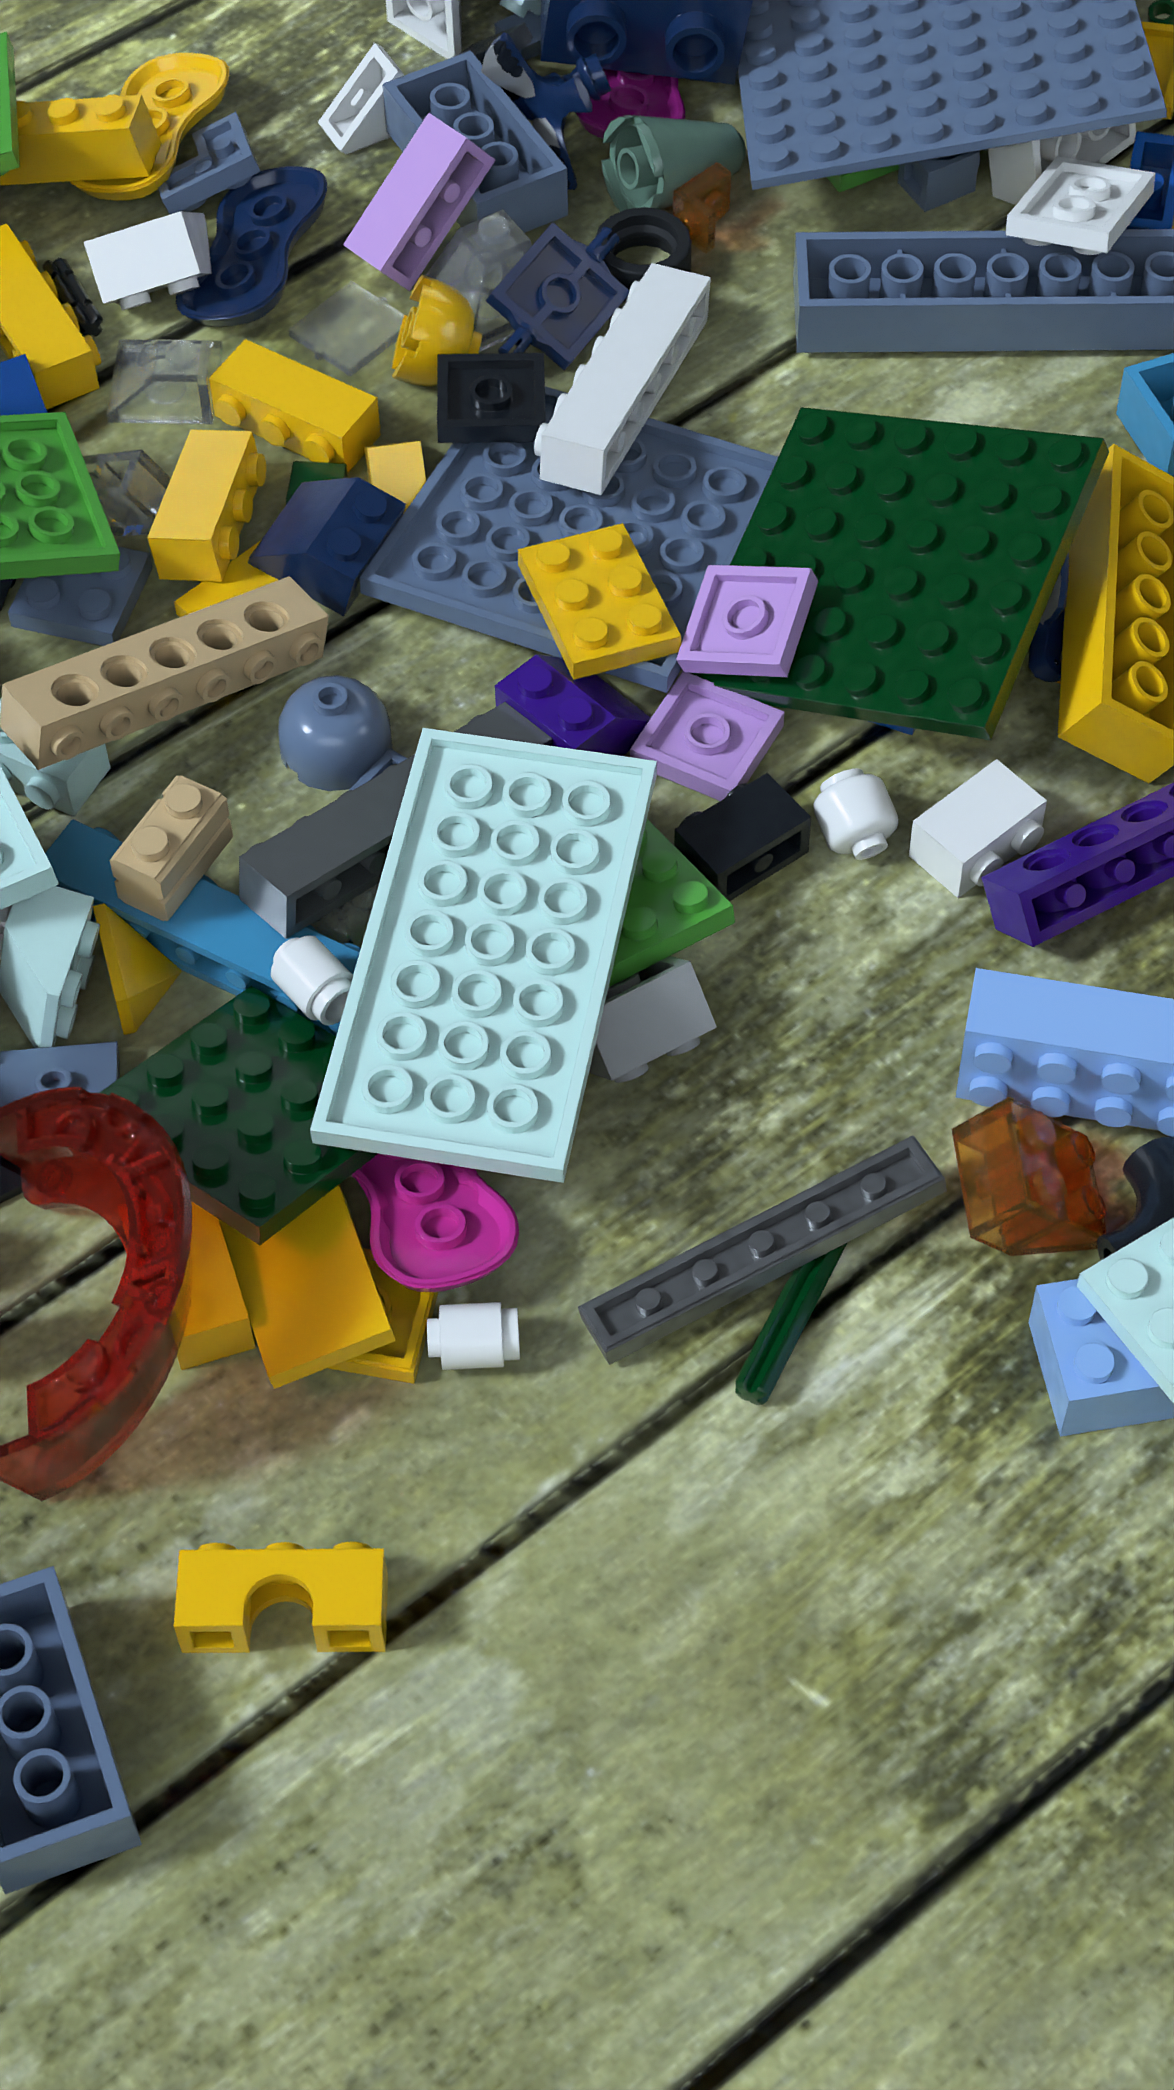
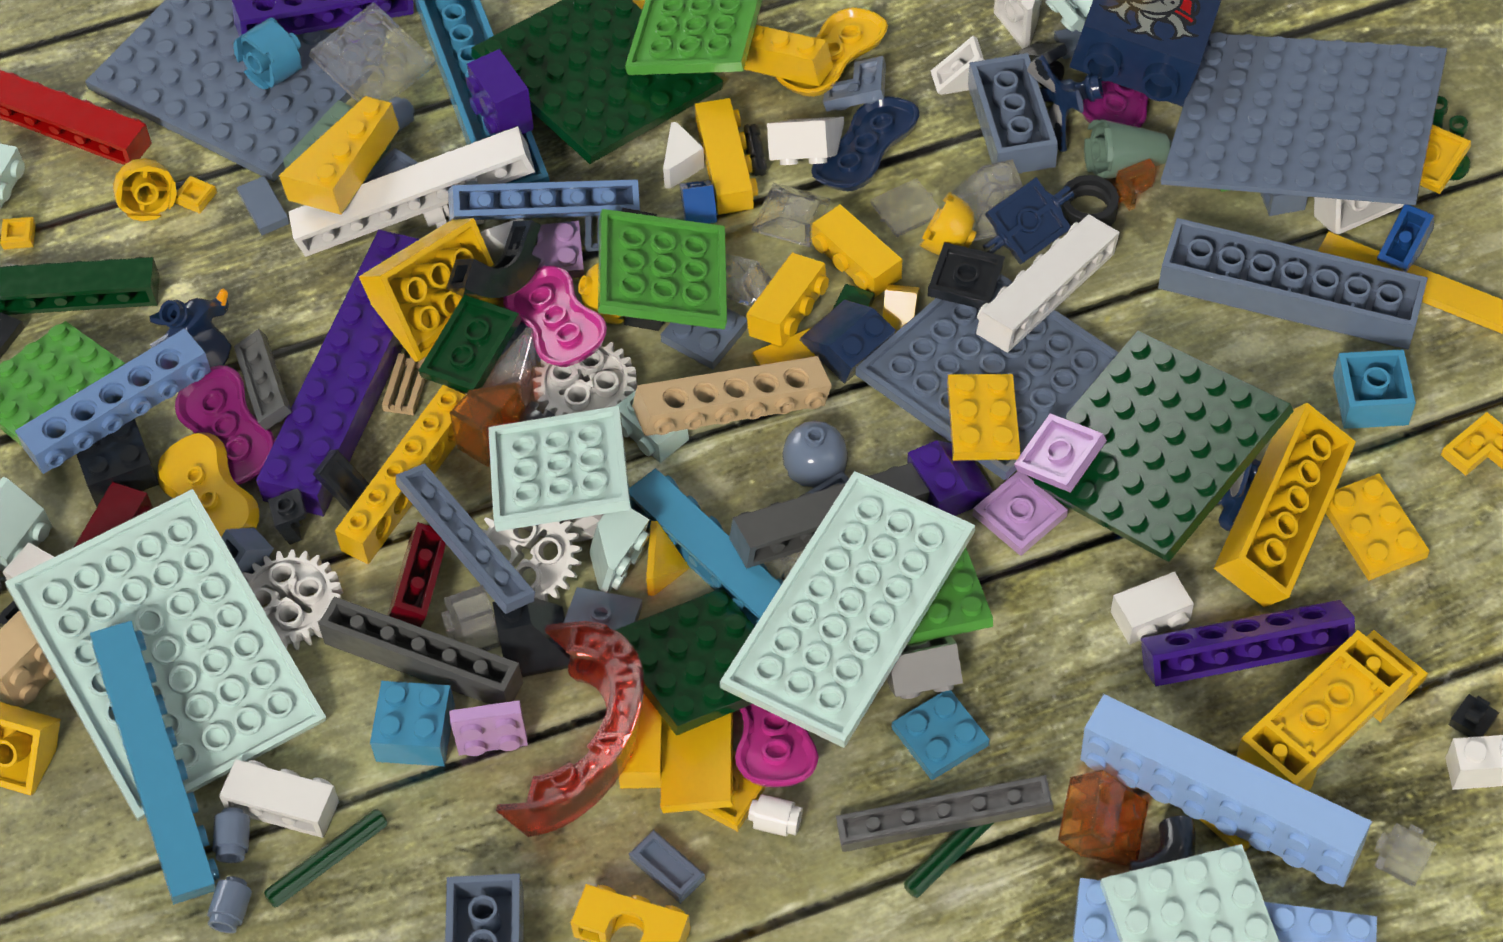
camera: 20 degrees right, 0 degrees up
tan brick [109,775,233,921] -> none
white brick [271,936,353,1025] -> none
lavender brick [343,113,495,291] -> none
black brick [674,773,811,902] -> none
white head [813,768,898,860] -> none
white plate [1006,156,1156,255] -> none
none -> sand blue tile [629,830,706,904]
none -> dark azure plate [892,690,990,780]

